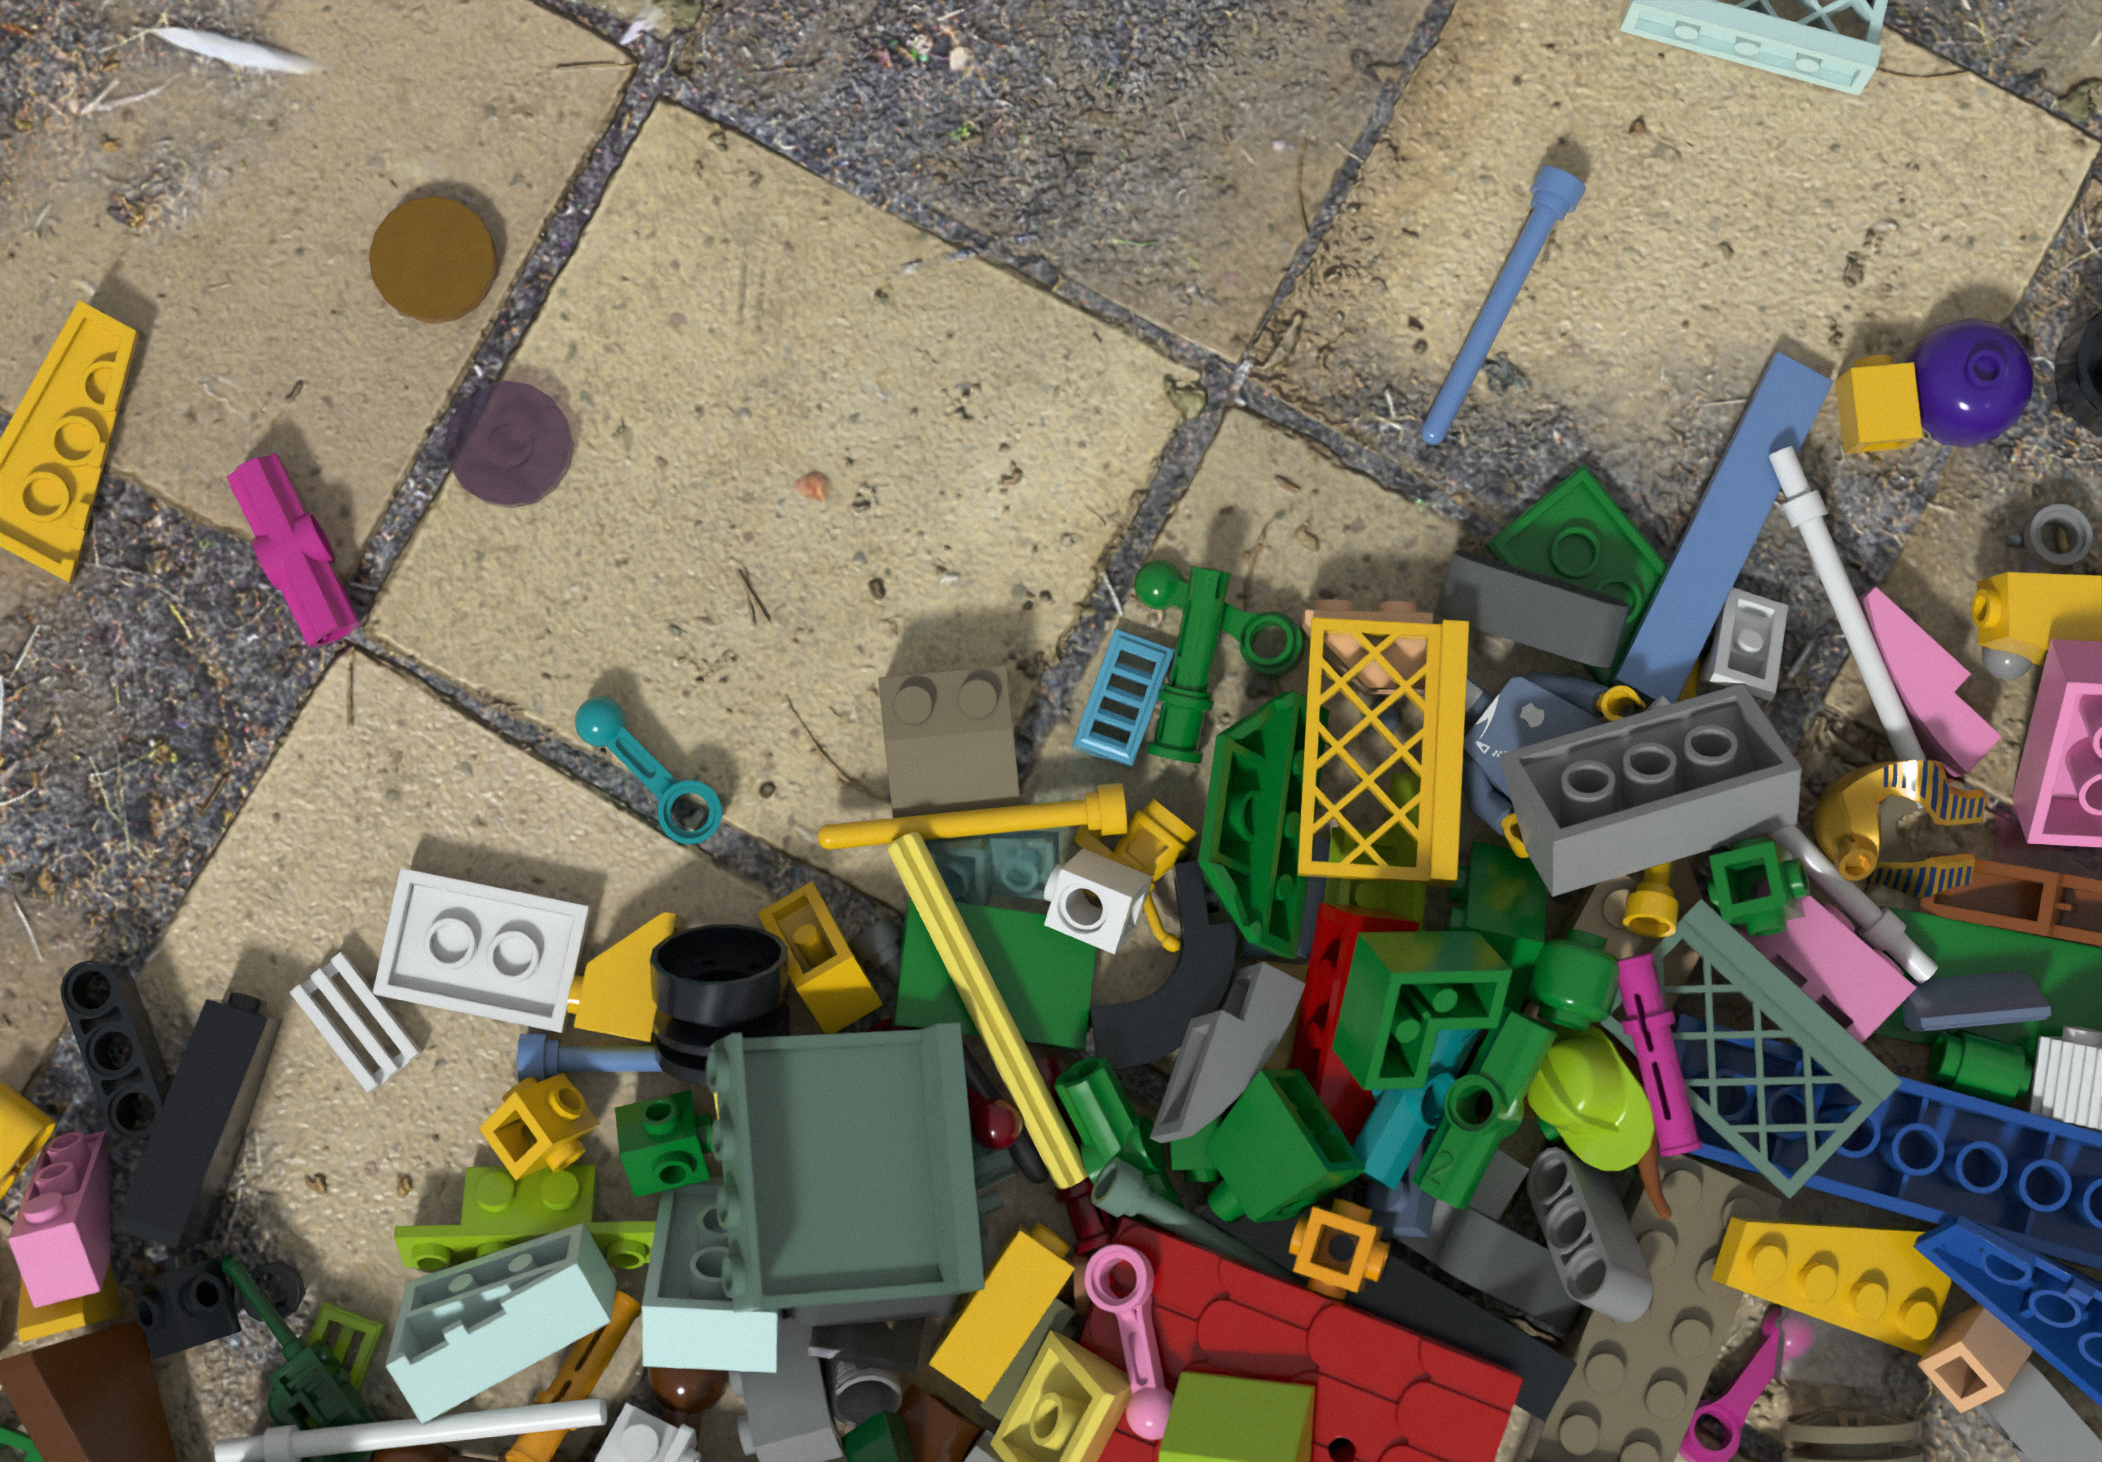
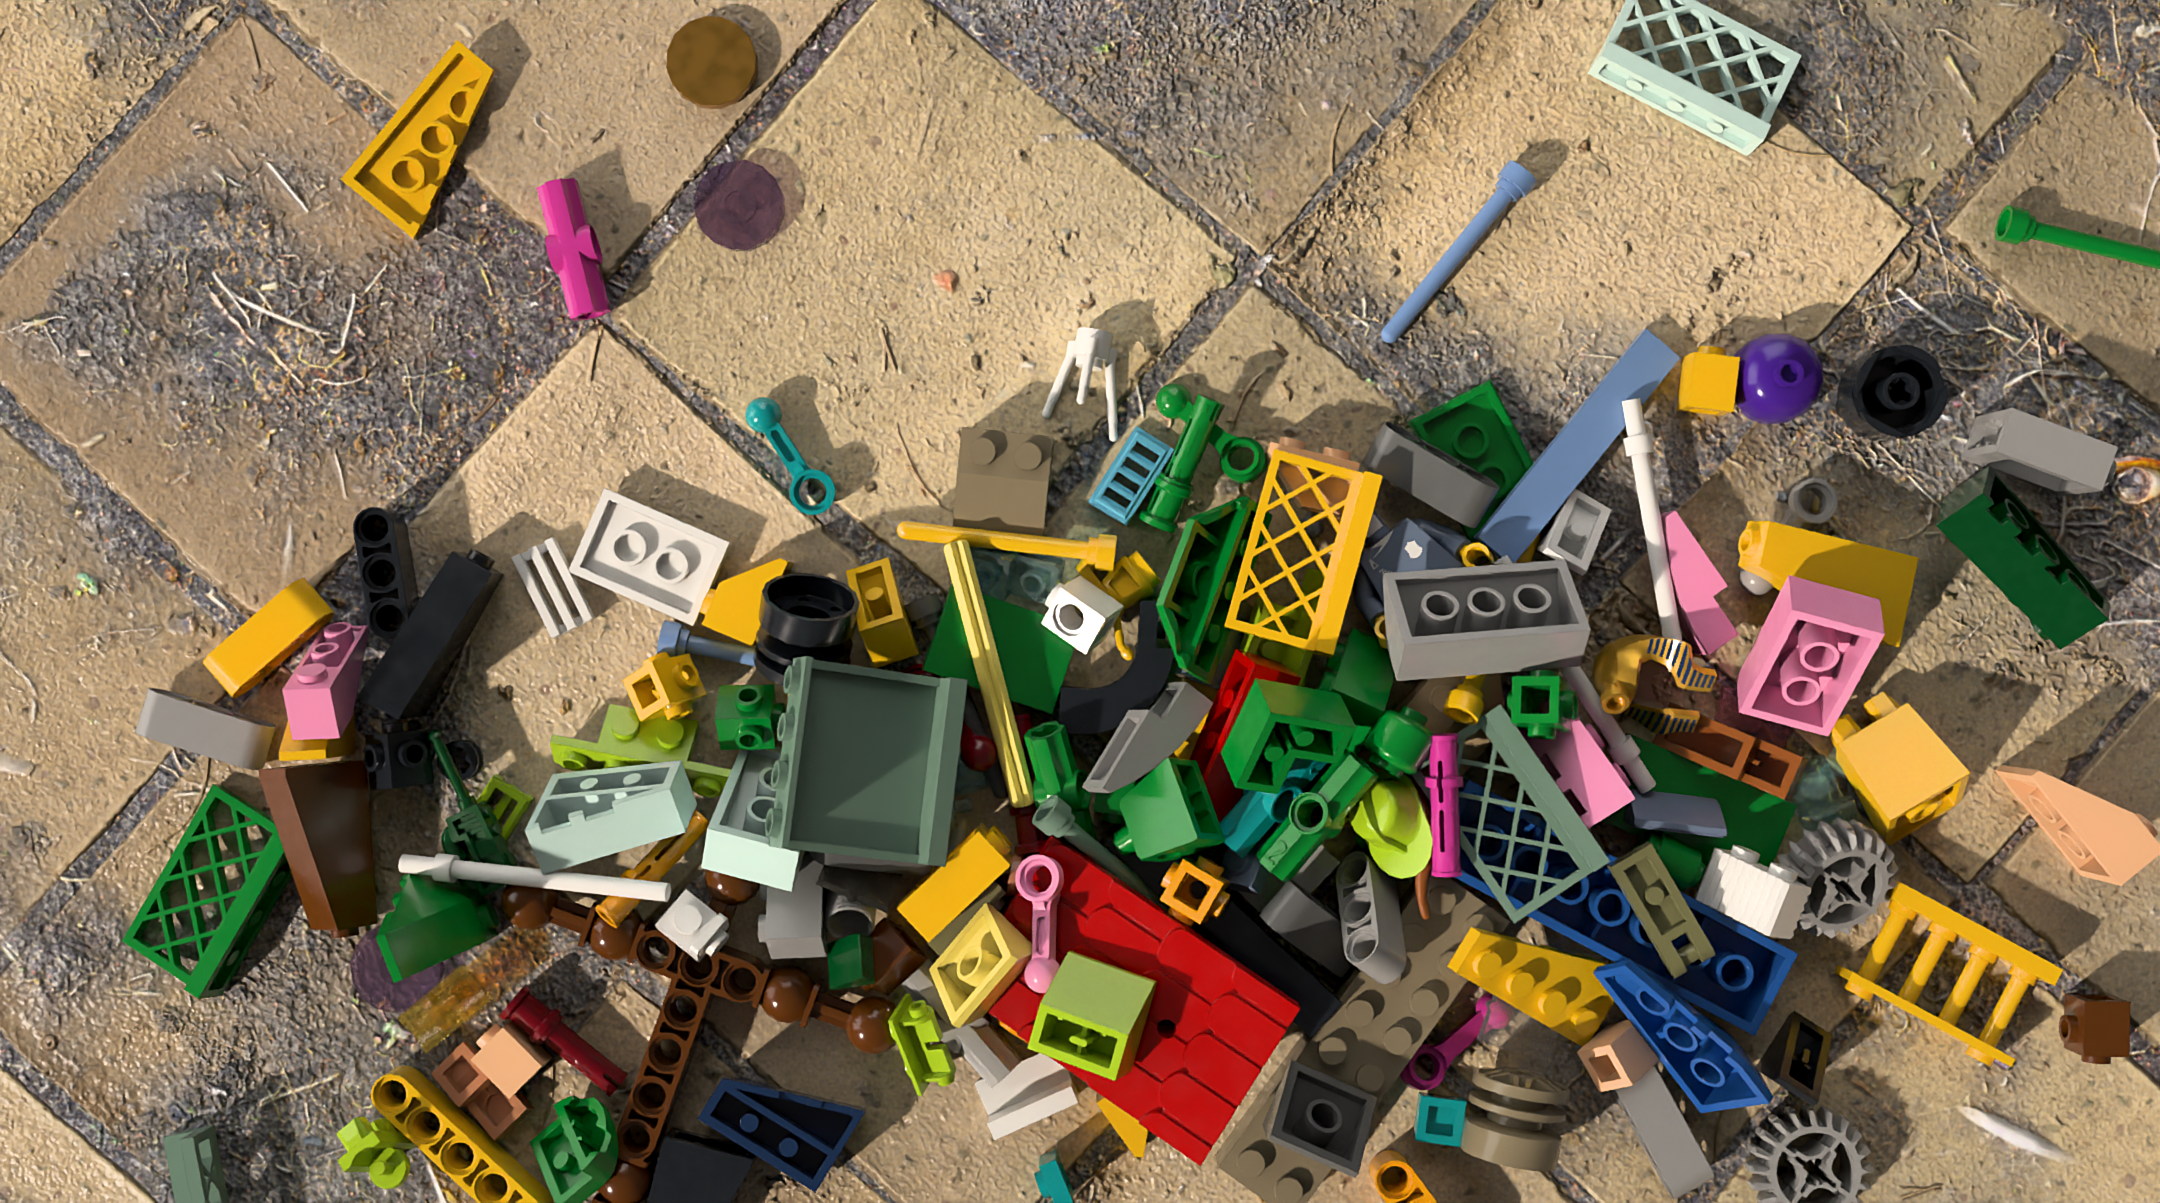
camera: 15 degrees right, 5 degrees up
none -> white plant [1042,327,1118,442]
none -> olive plate [1607,842,1715,979]

